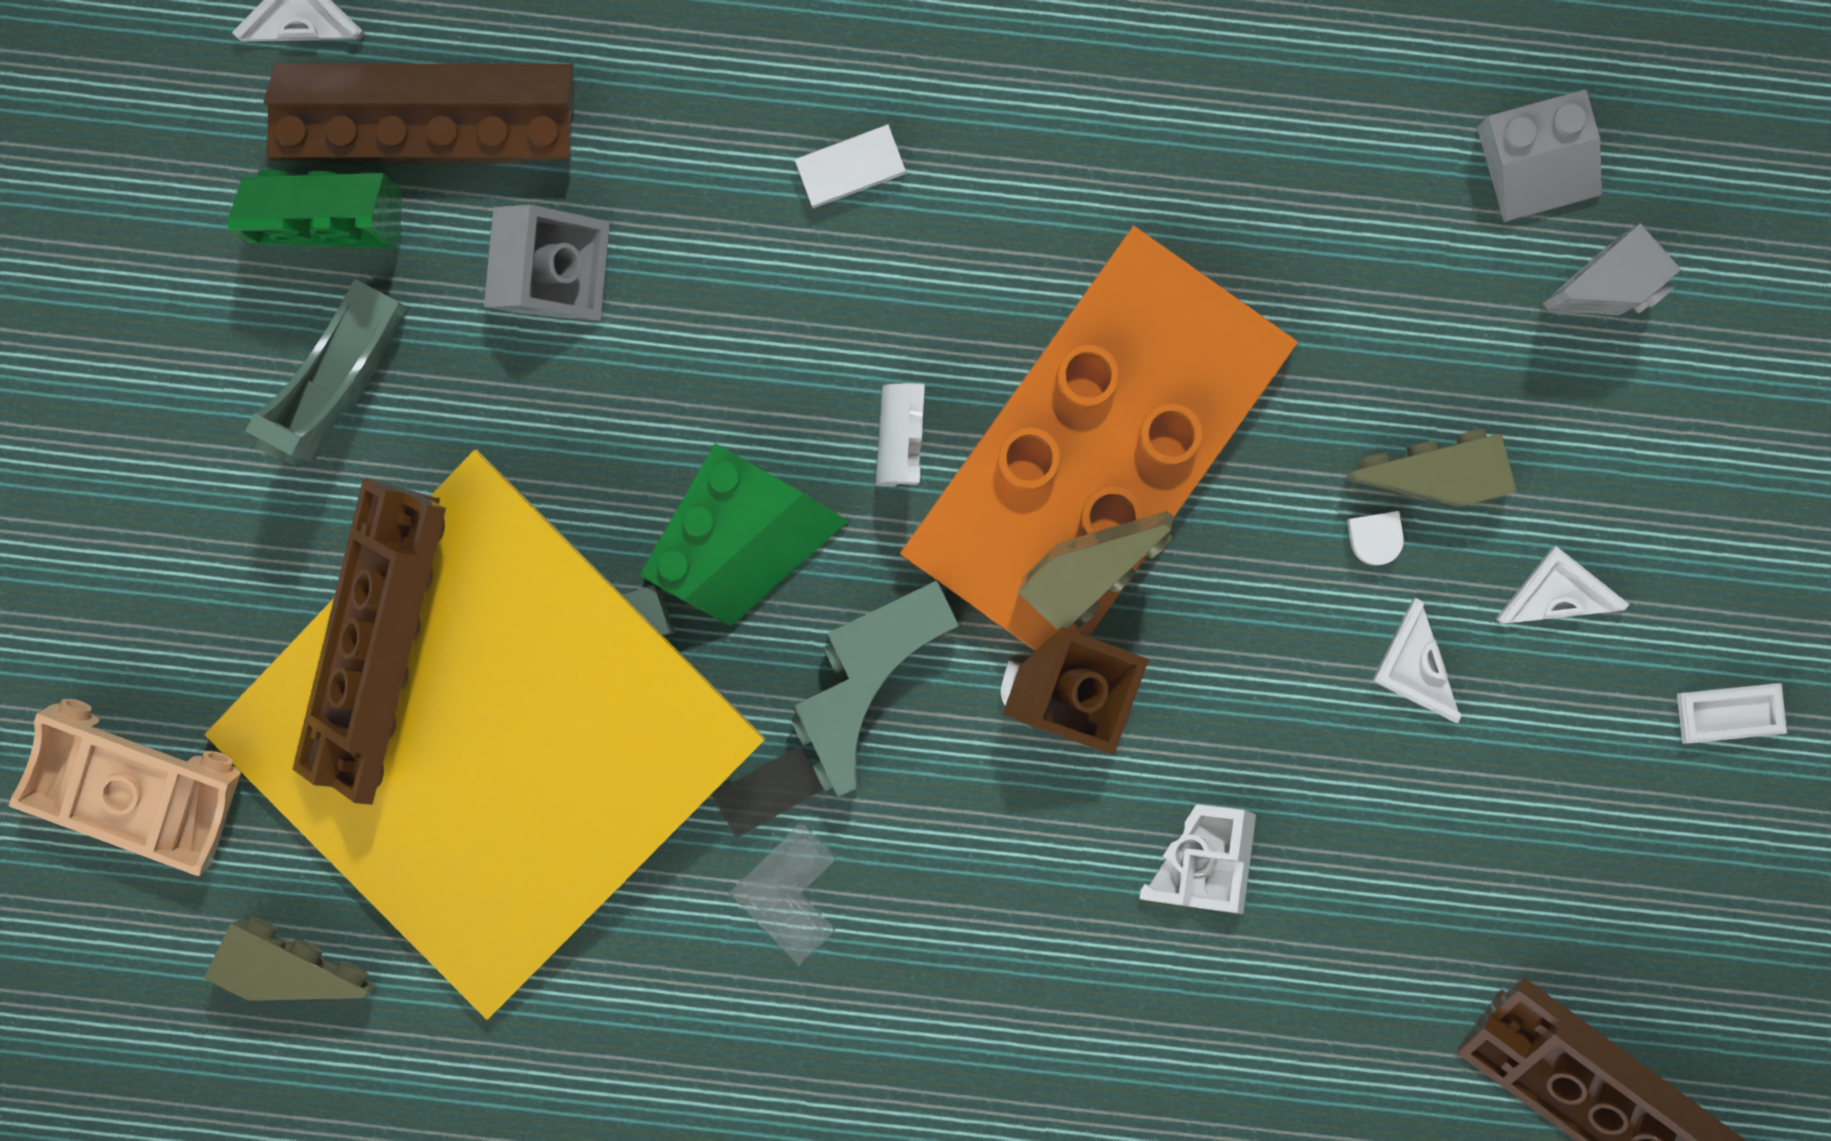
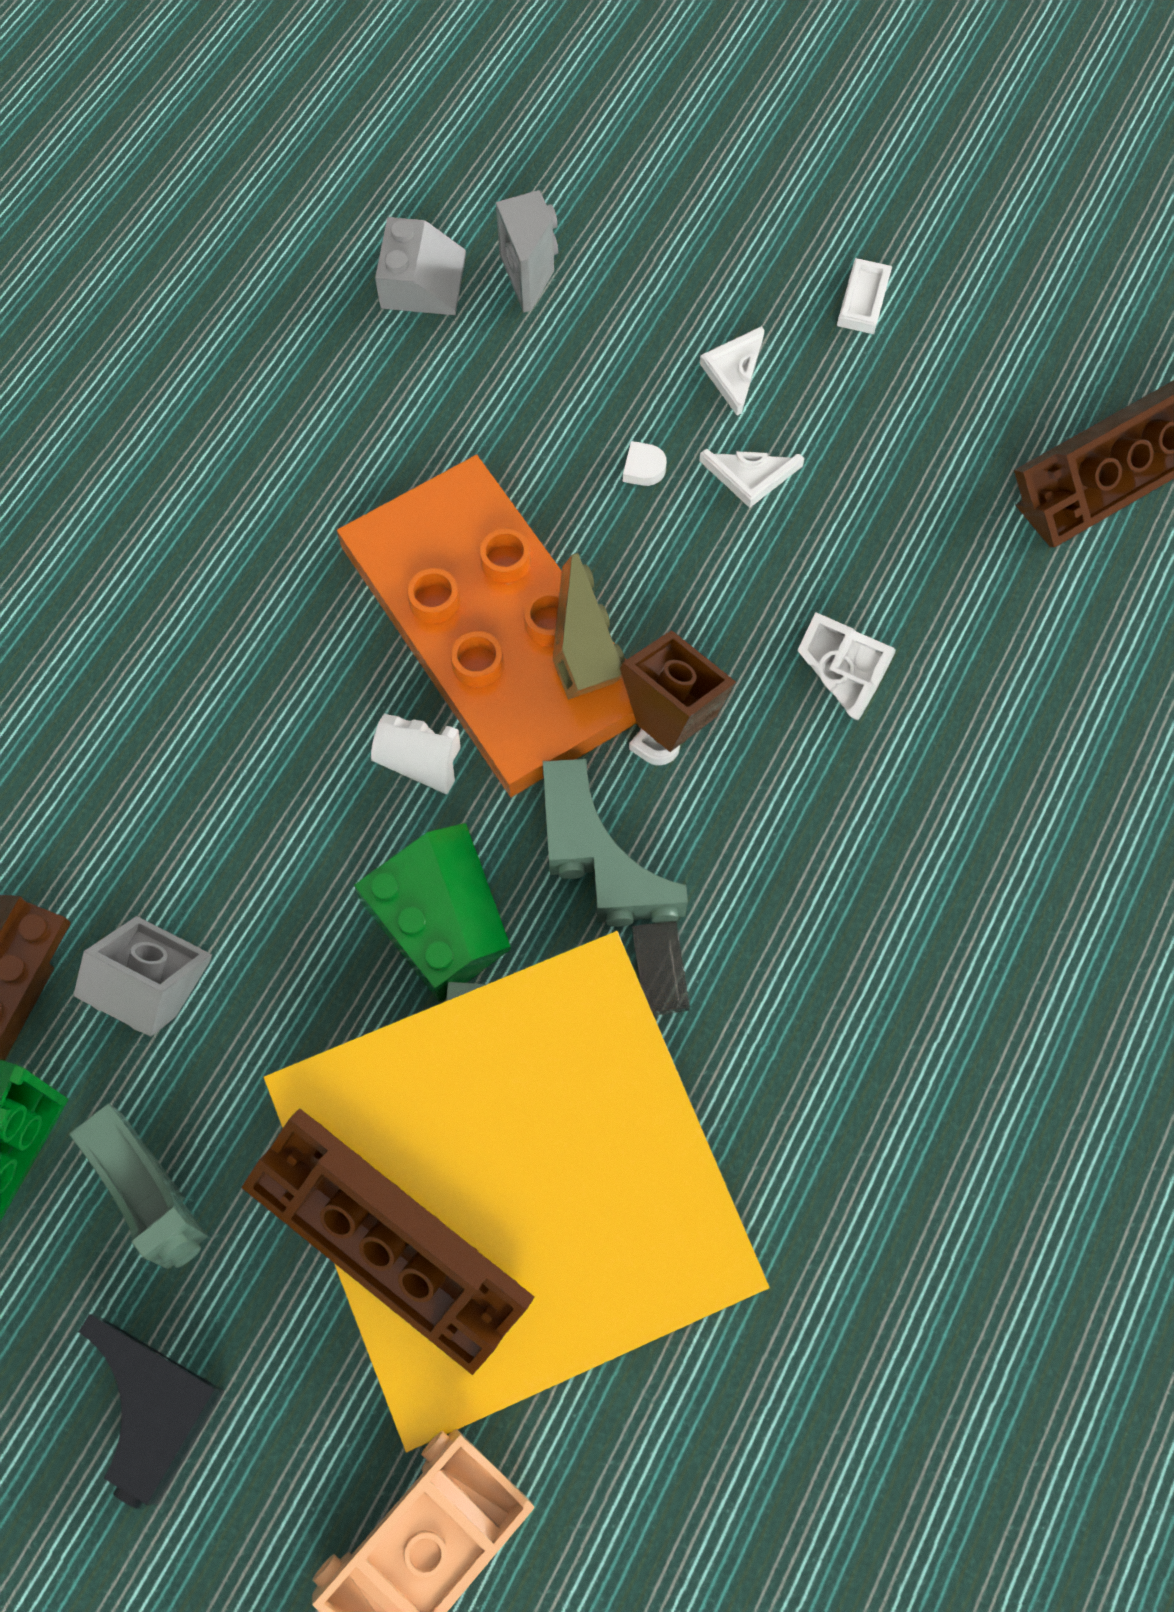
camera: 75 degrees left, 20 degrees down
olive slope [204,916,377,1001] -> none
clear plate [729,822,837,965] -> none
white tile [795,125,906,208] -> none
olive slope [1347,428,1517,507] -> none
none -> black arch [78,1314,225,1509]

